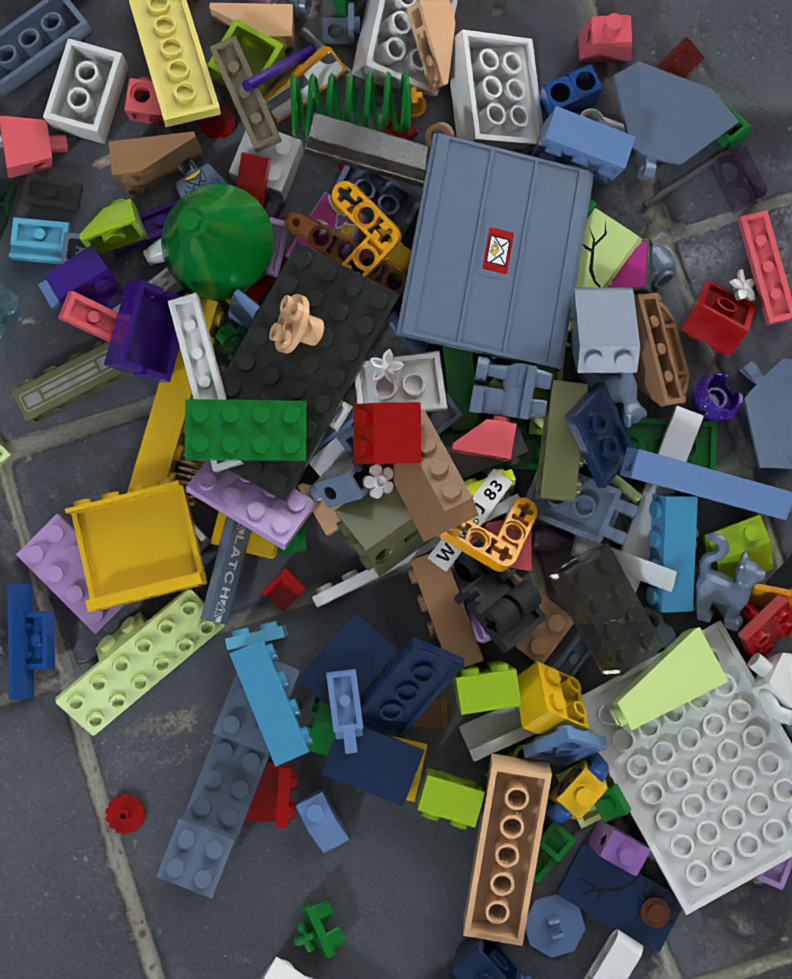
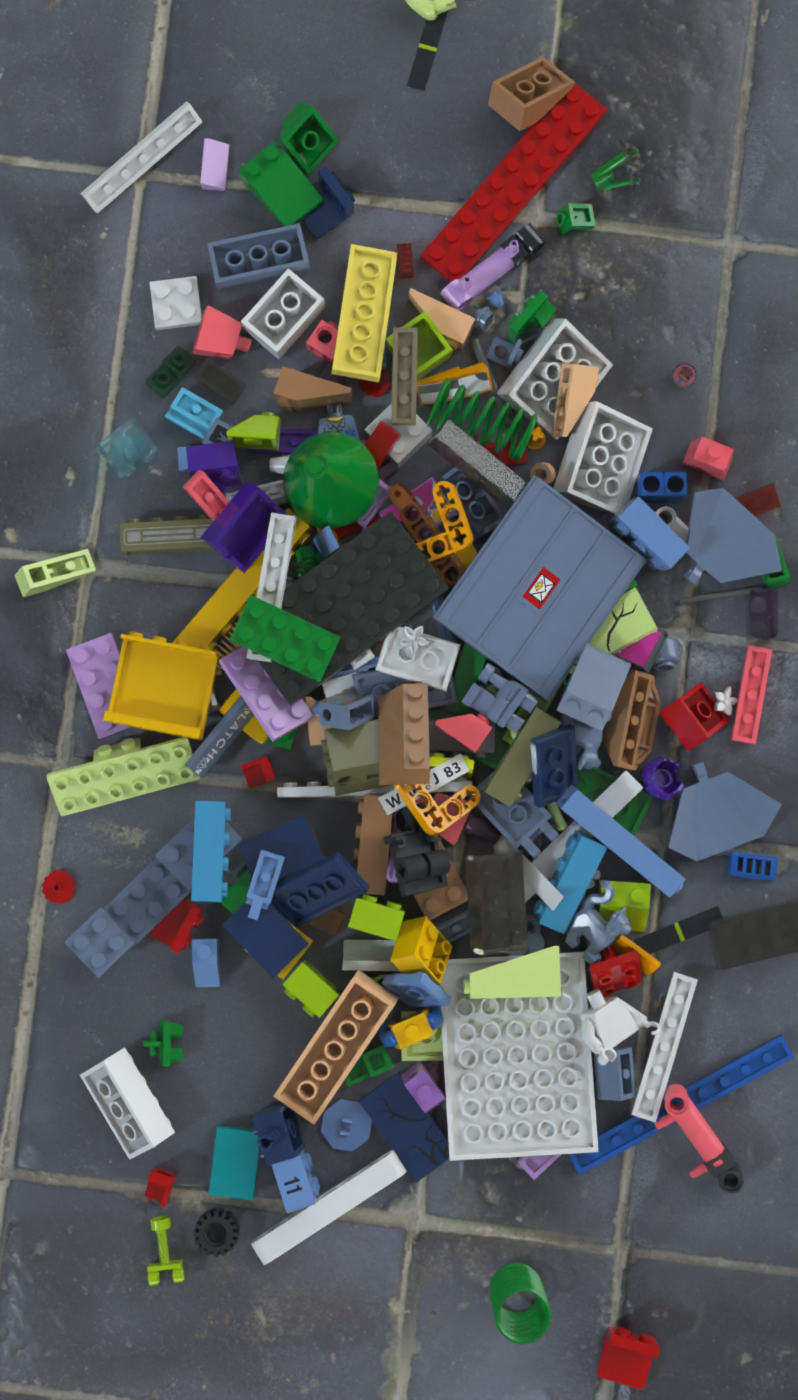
camera: 25 degrees right, 0 degrees up
blue bracket [7,583,55,700] -> none
medium azure plate [225,621,288,650] -> none
dark purple bar [242,45,316,92] -> none
light nougat plate [269,294,324,354] -> none
red slope [353,402,421,464] -> none
white plant [363,464,394,498] -> none
green plate [594,783,632,822] -> none
copper plate [640,897,670,928] -> none

